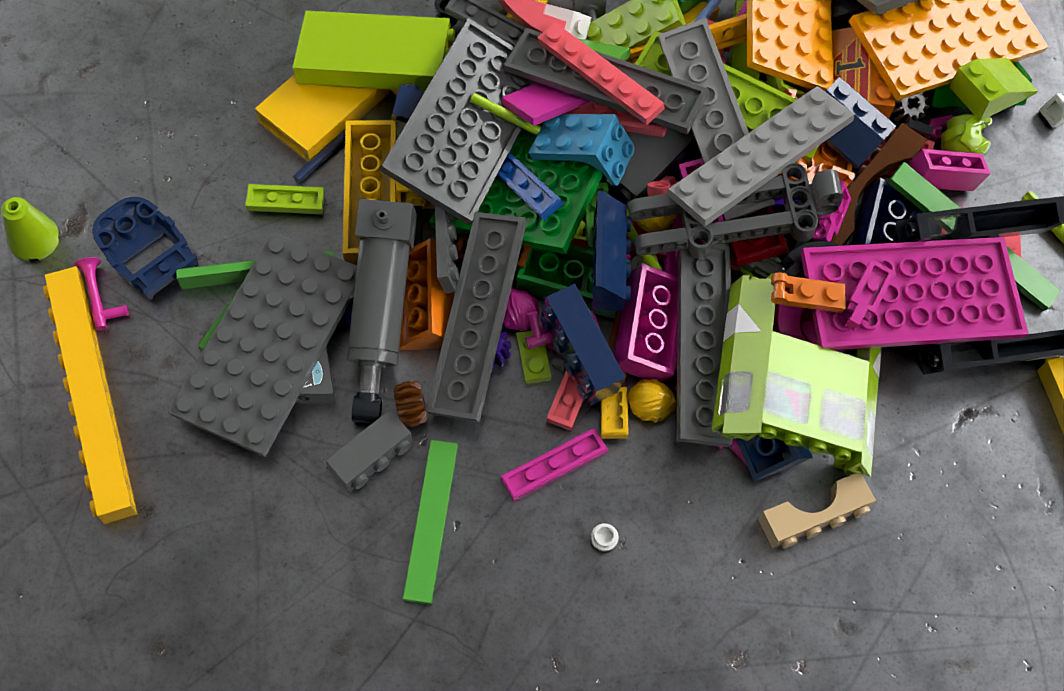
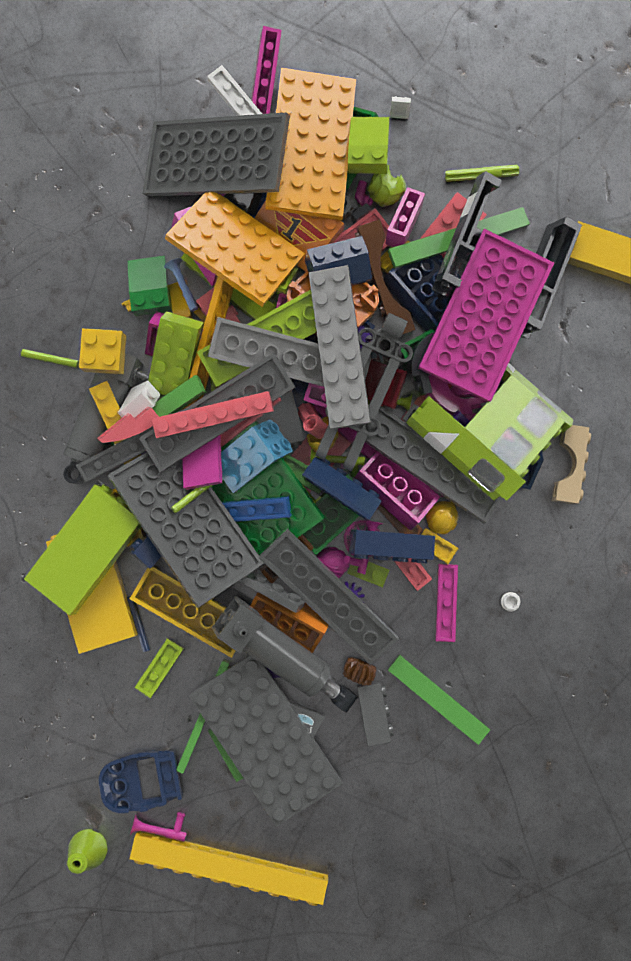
camera: 55 degrees left, 20 degrees up
orange plate [771,273,846,313] -> none
dark pink hinge [812,180,851,242] -> none
dark pink hinge [845,259,895,331] -> none

